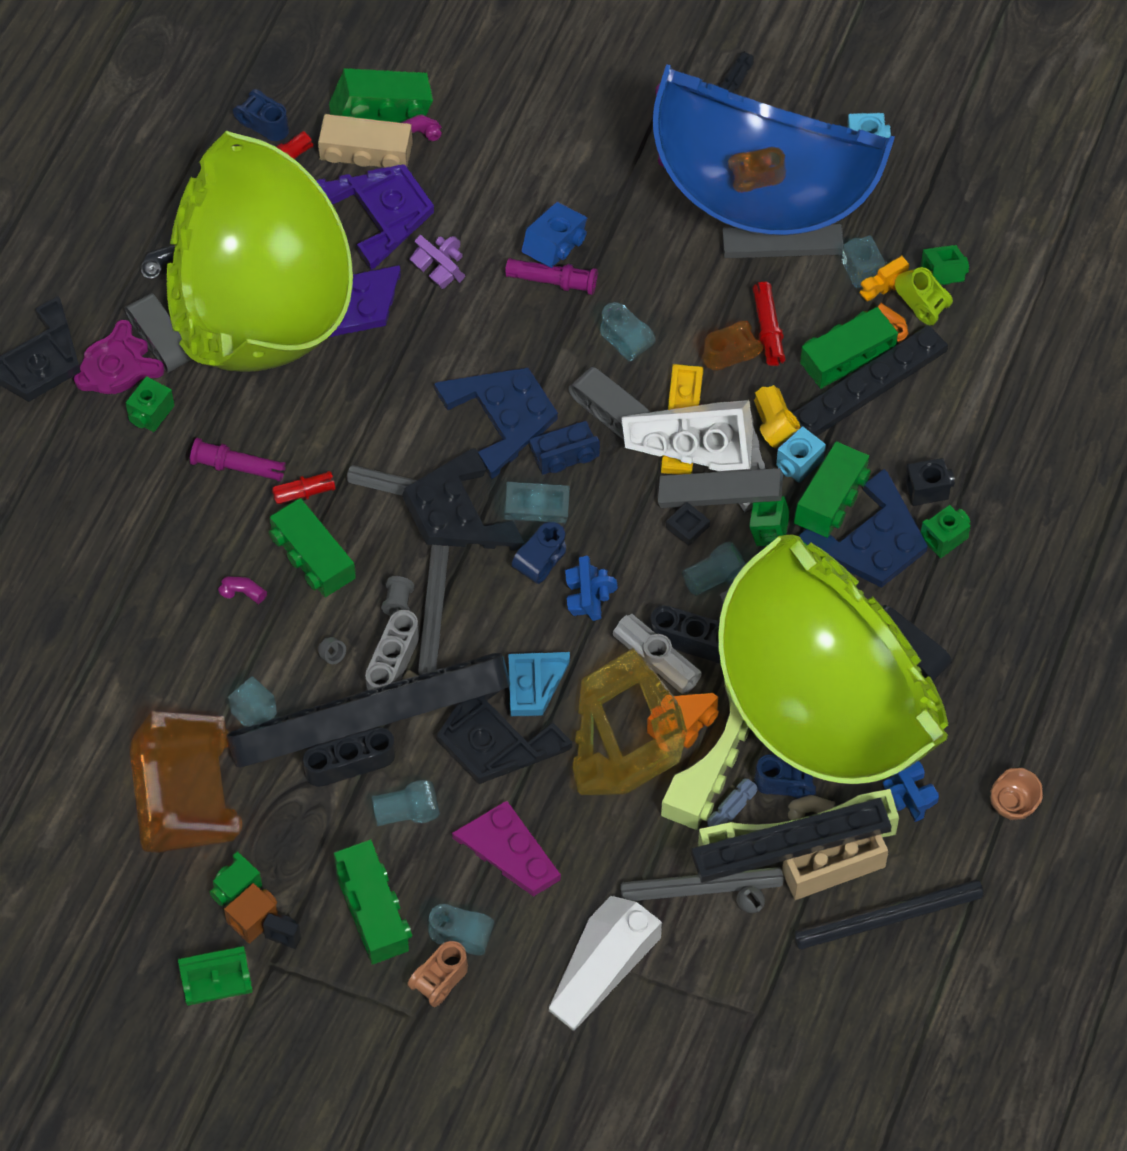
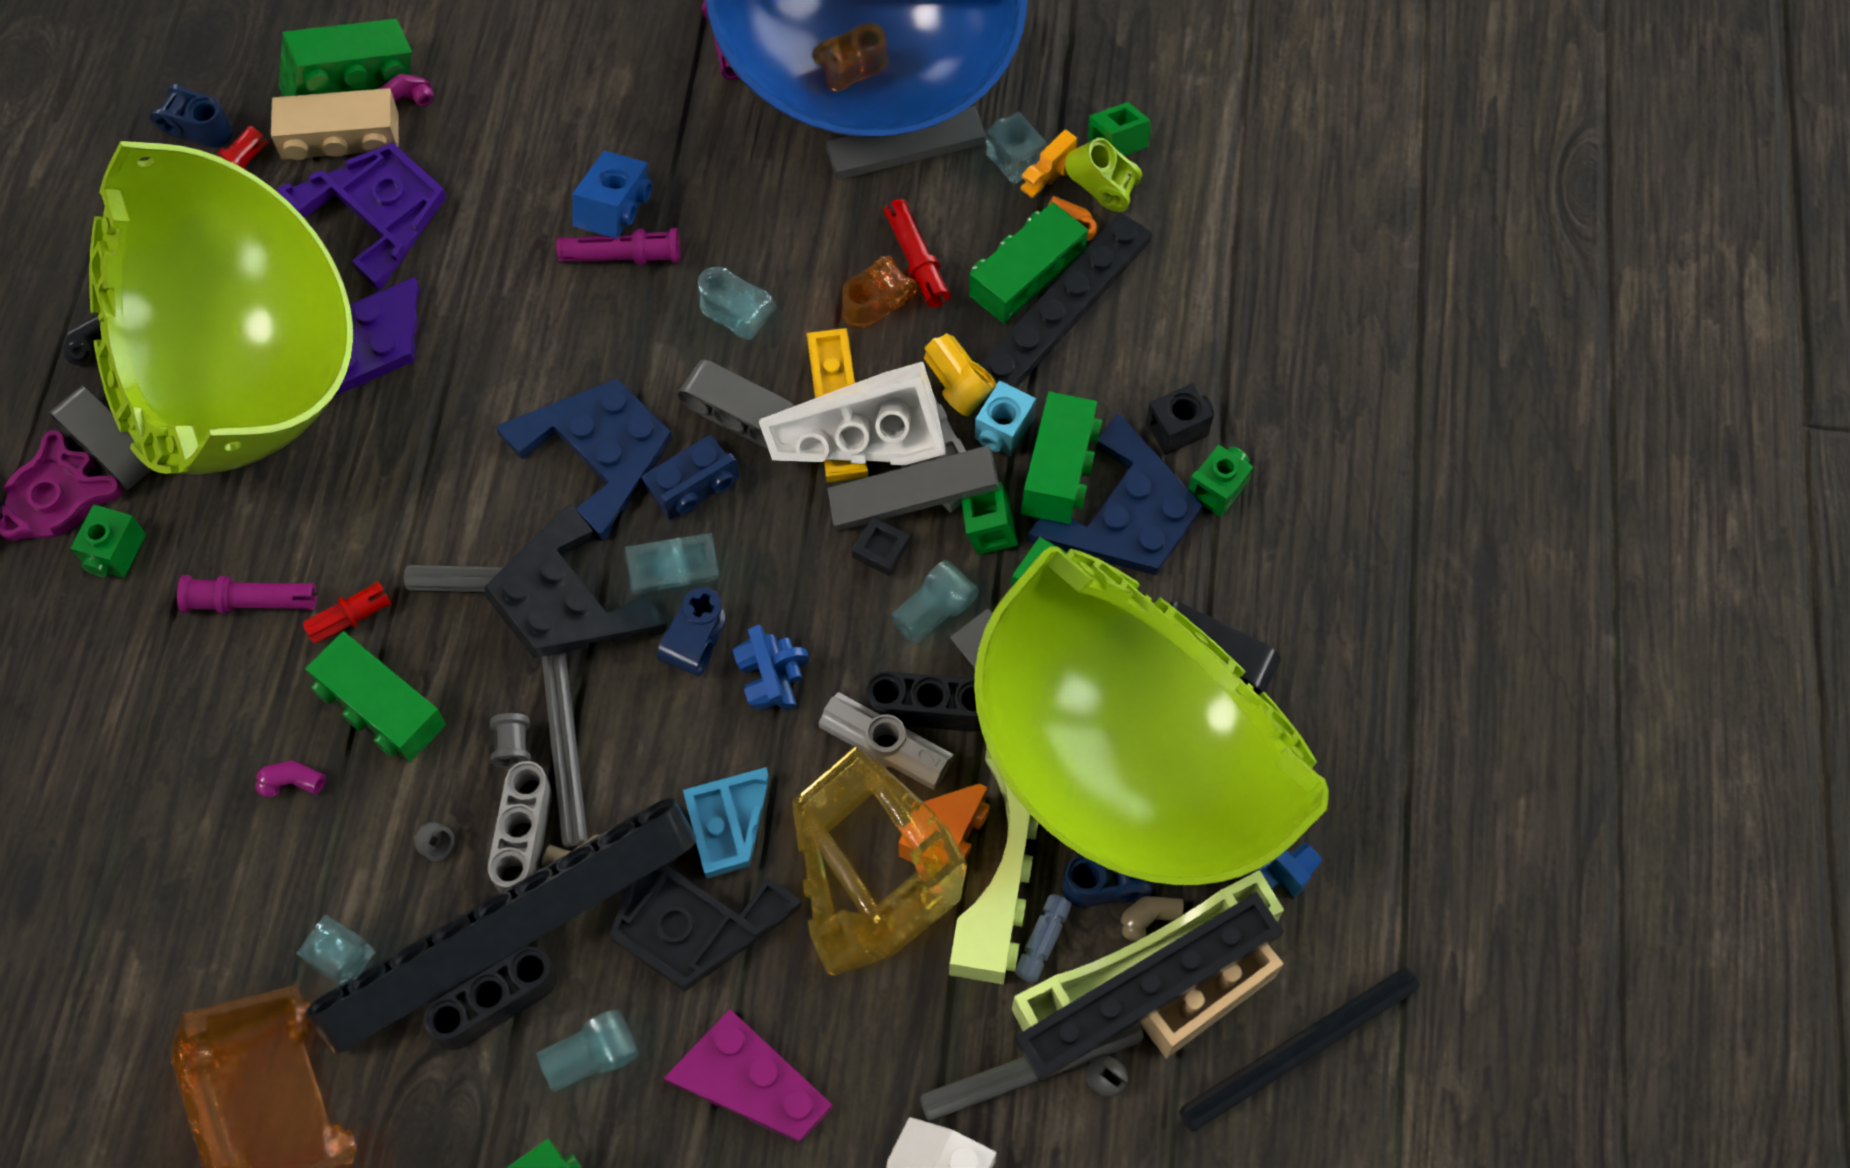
camera: 15 degrees left, 5 degrees up
medium lavender hips [409,235,466,289] -> none
nougat hair [990,768,1043,820] -> none

